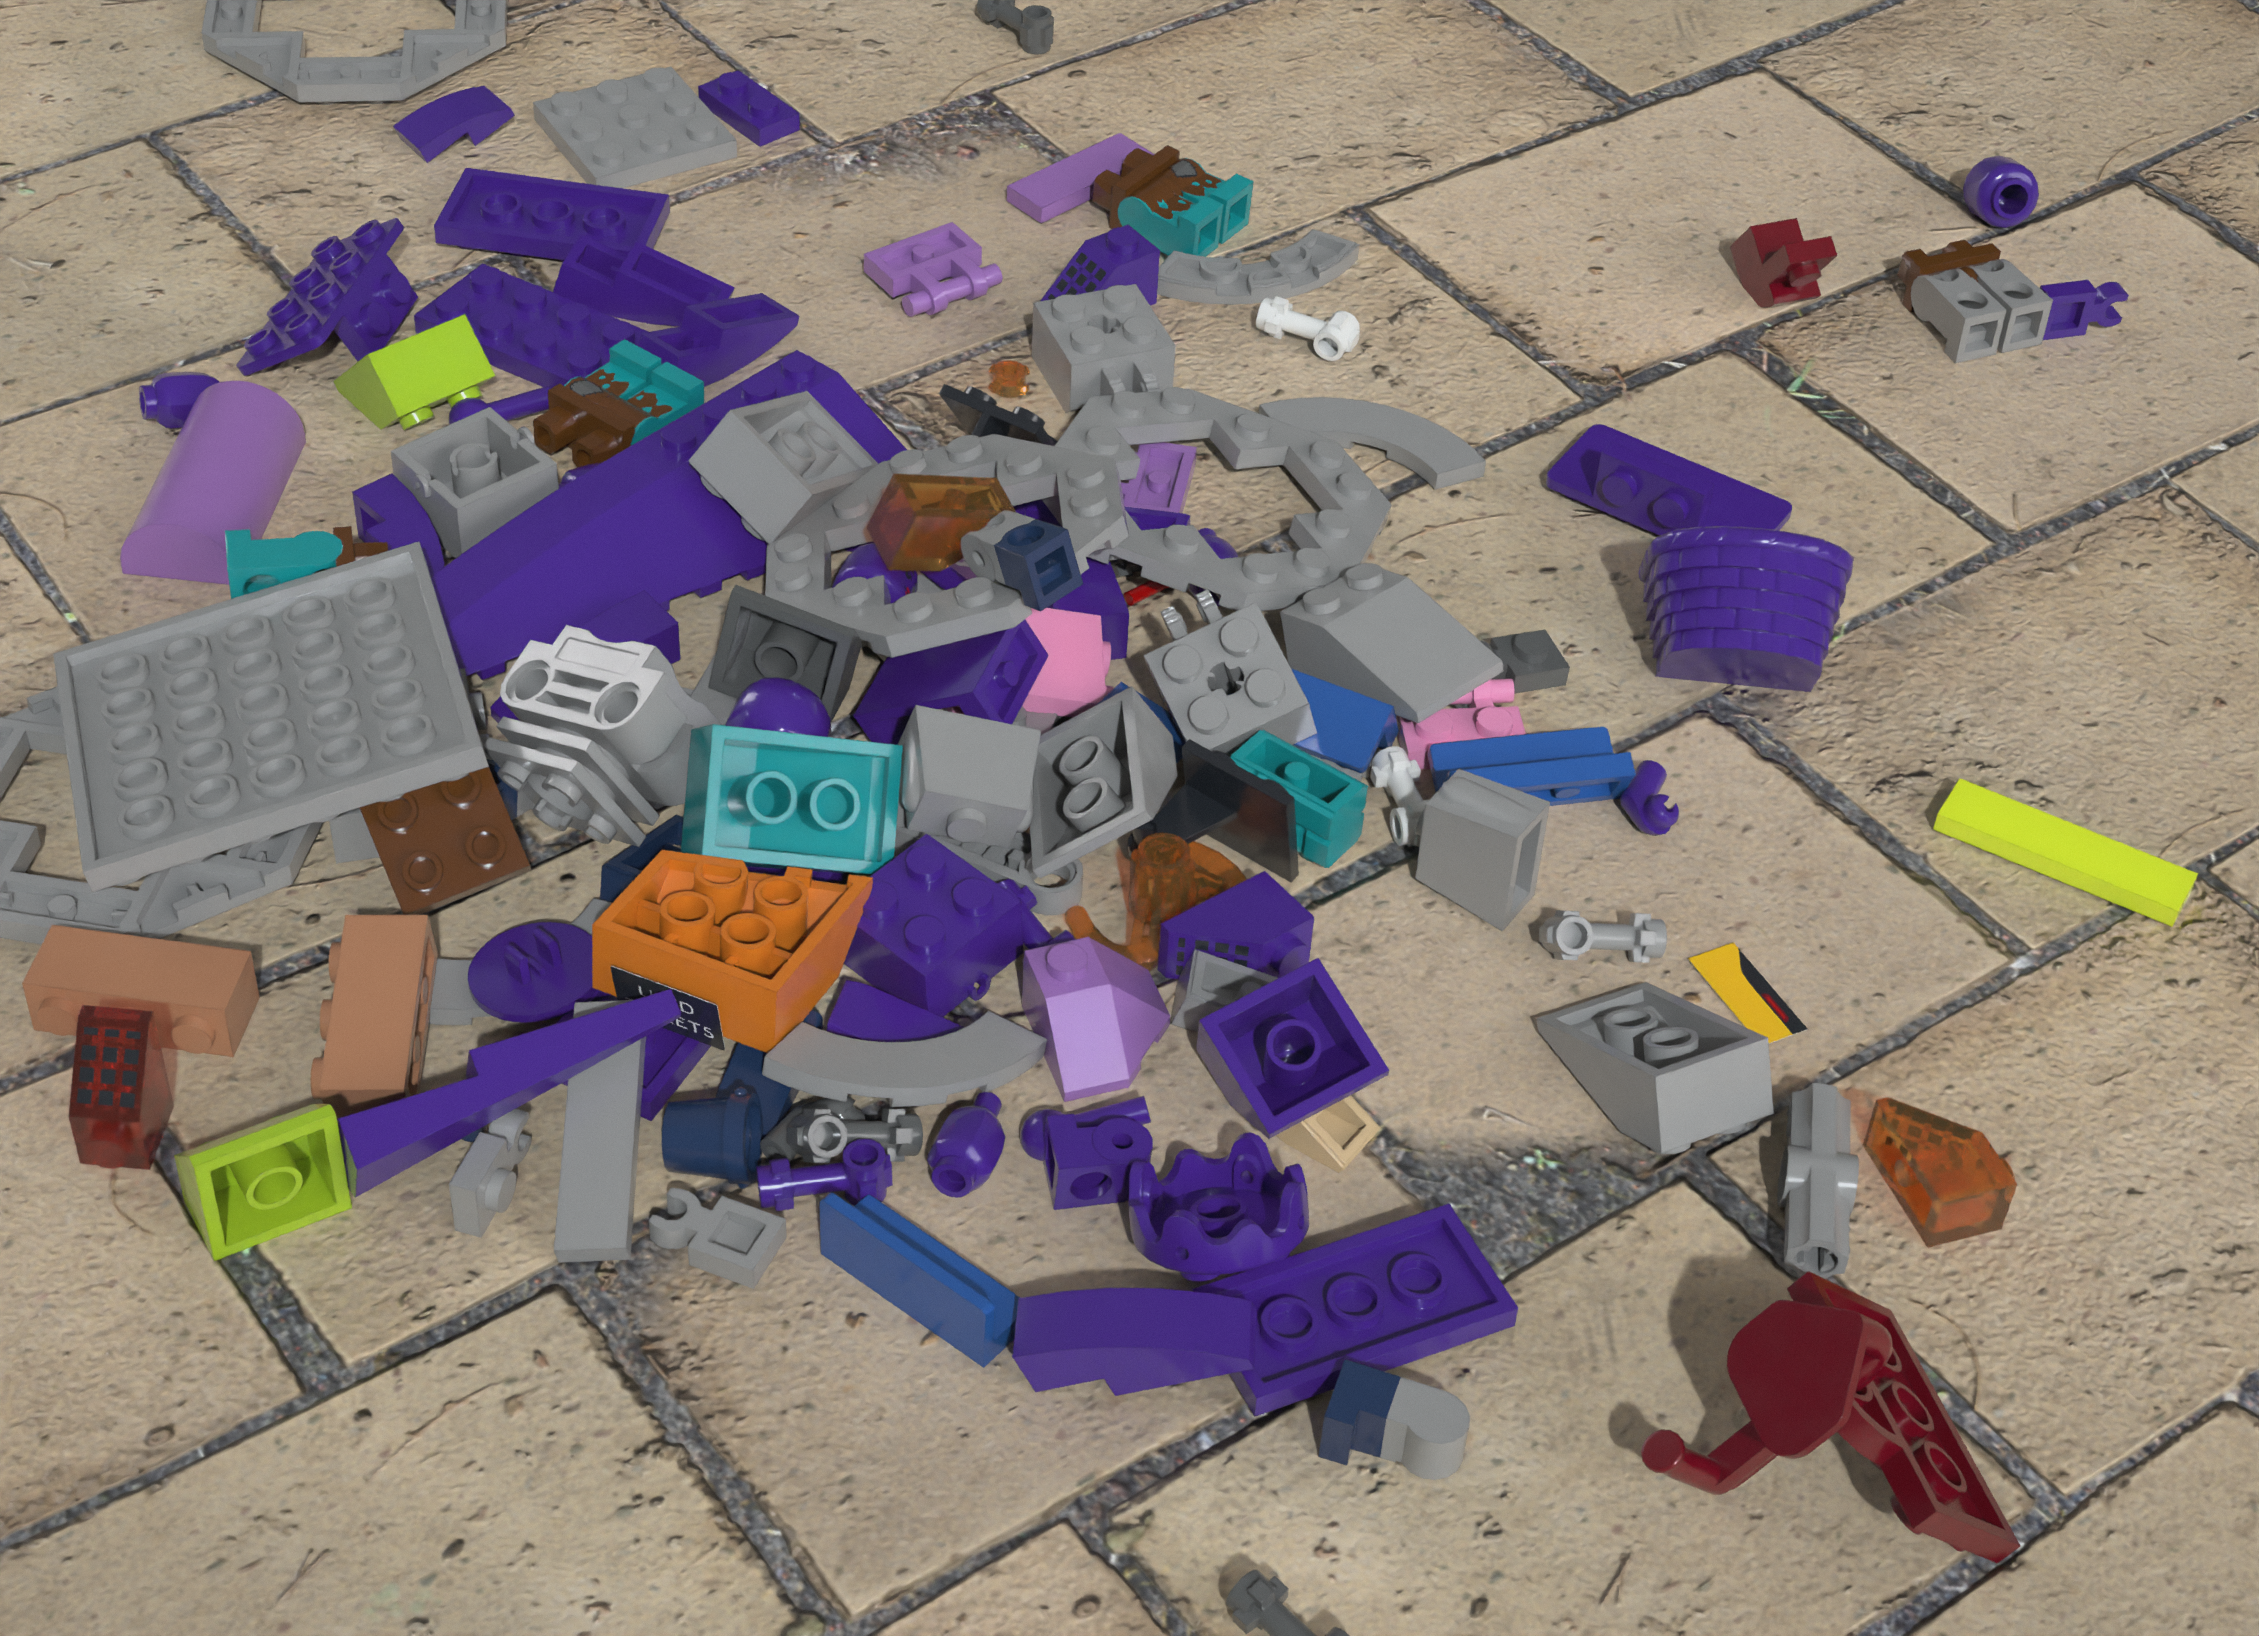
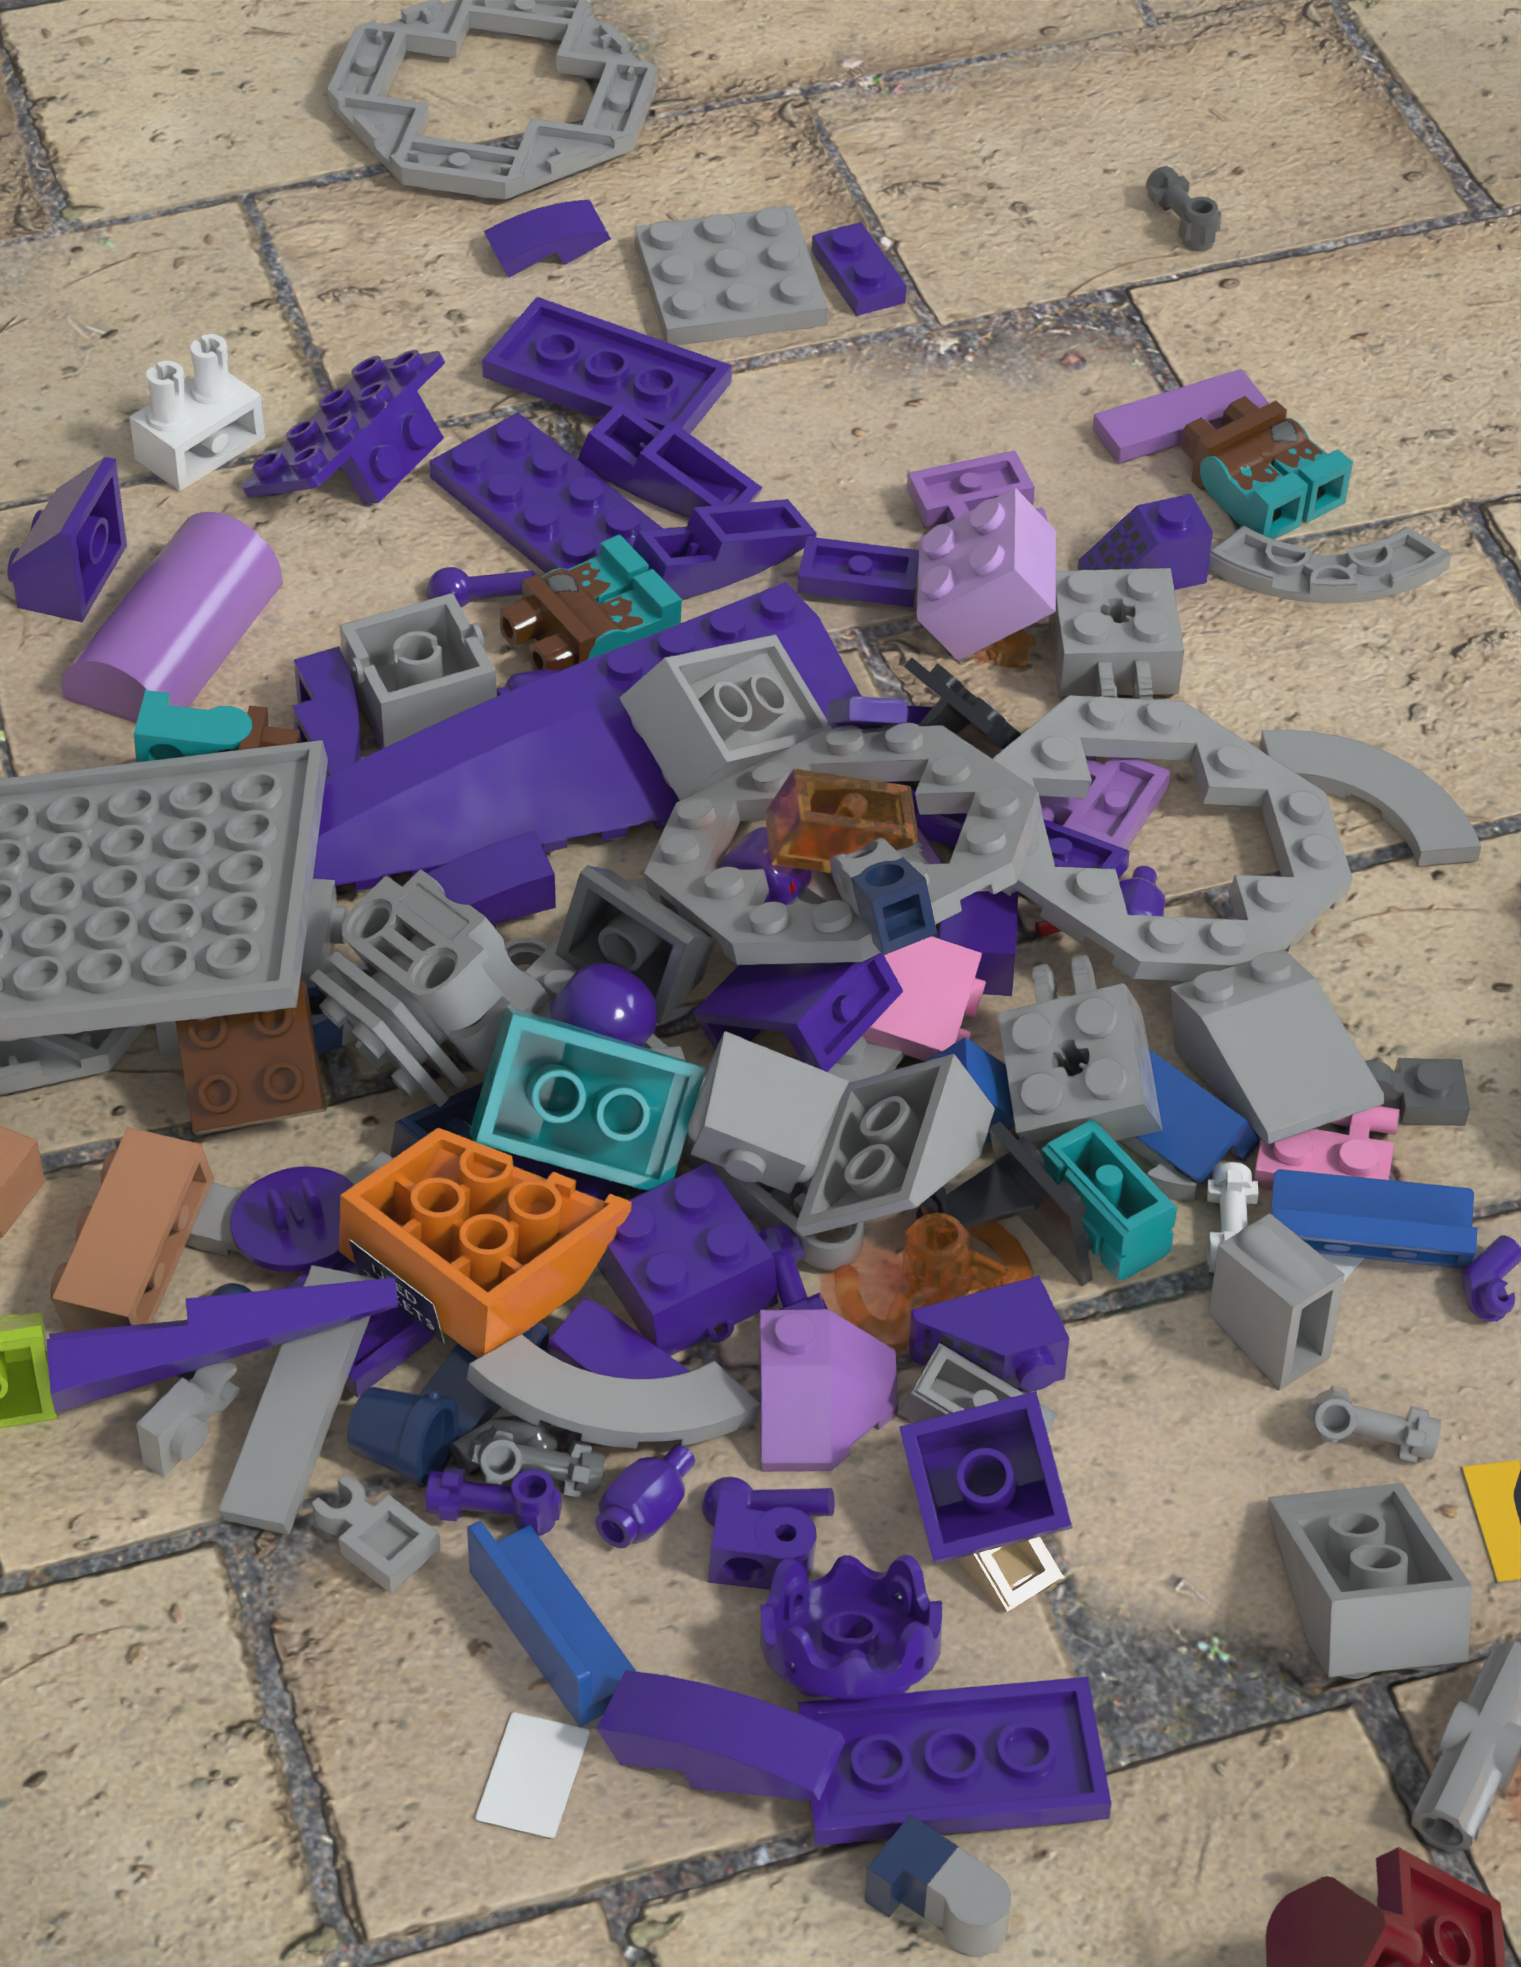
camera: 20 degrees right, 5 degrees up
dark purple plant [139,372,219,428] -> none
lime slope [333,314,495,431] -> none
white bar [1256,296,1360,361] -> none
none -> dark purple slope [7,457,127,622]
none -> white brick [130,334,265,492]
none -> white sticker [475,1712,590,1838]
none -> dark purple plate [797,536,919,607]
none -> dark purple tile [827,696,933,729]
none -> lavender brick [917,487,1056,661]

